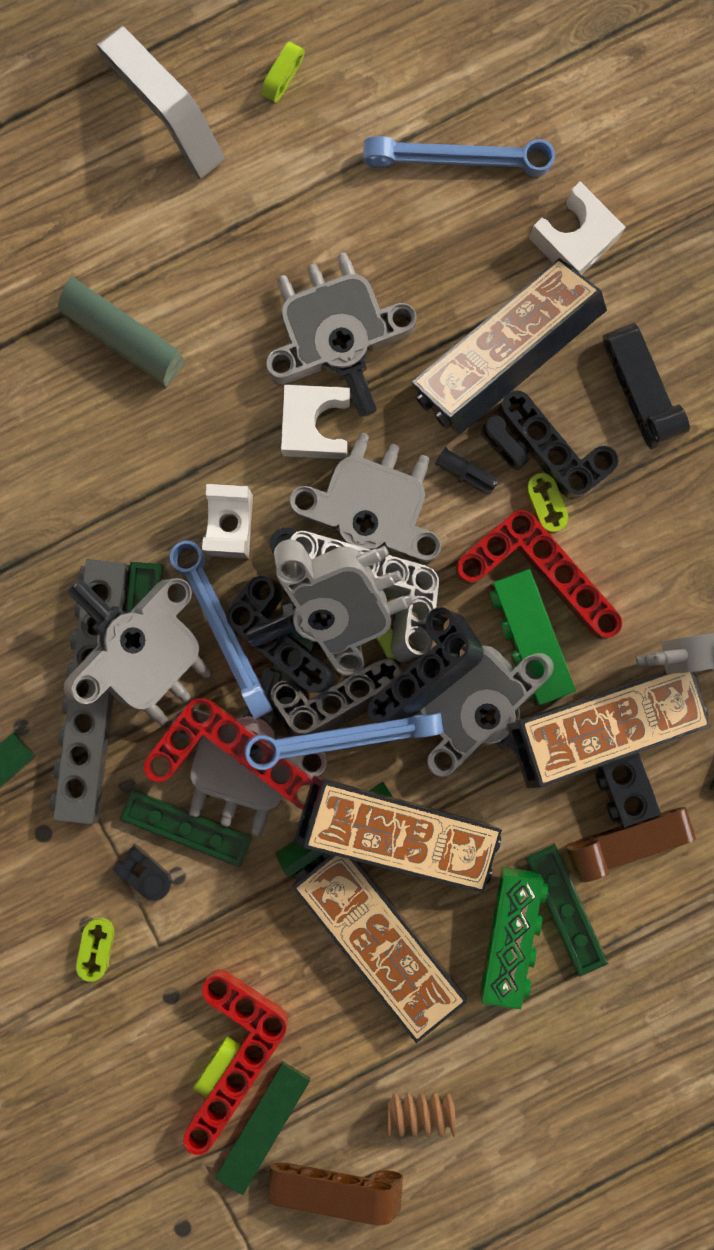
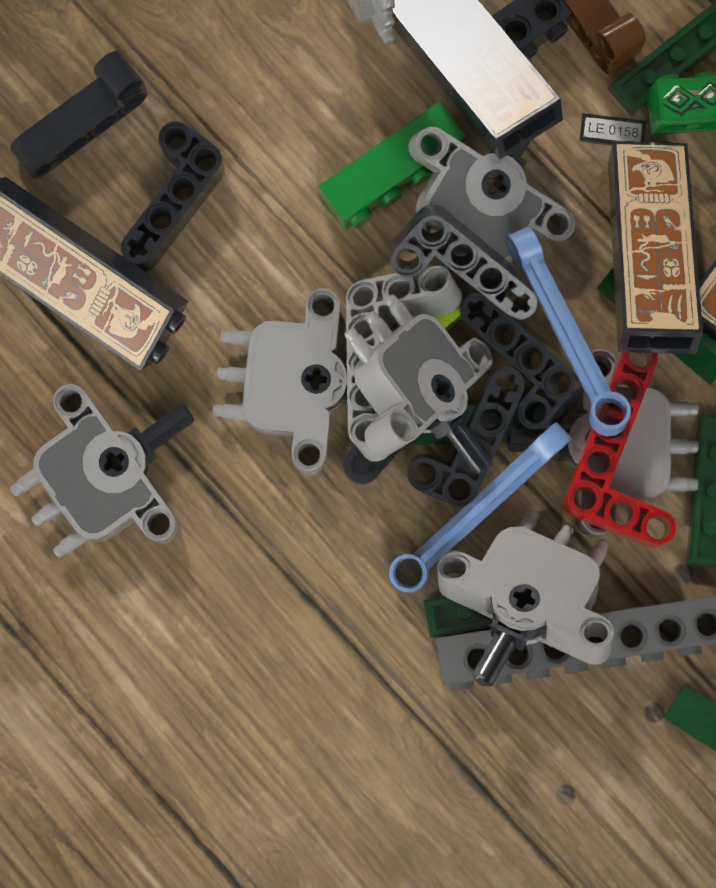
camera: 105 degrees left, 5 degrees down
sand green brick [58,276,185,388] -> none
white piece [202,484,253,559] -> none
white piece [281,385,350,459] -> none
black axle [435,447,498,495] -> none
red beam [456,510,623,639] -> none
black plate [481,416,529,471] -> none
lime beam [526,473,568,534] -> none
none -> sticker [580,113,646,144]

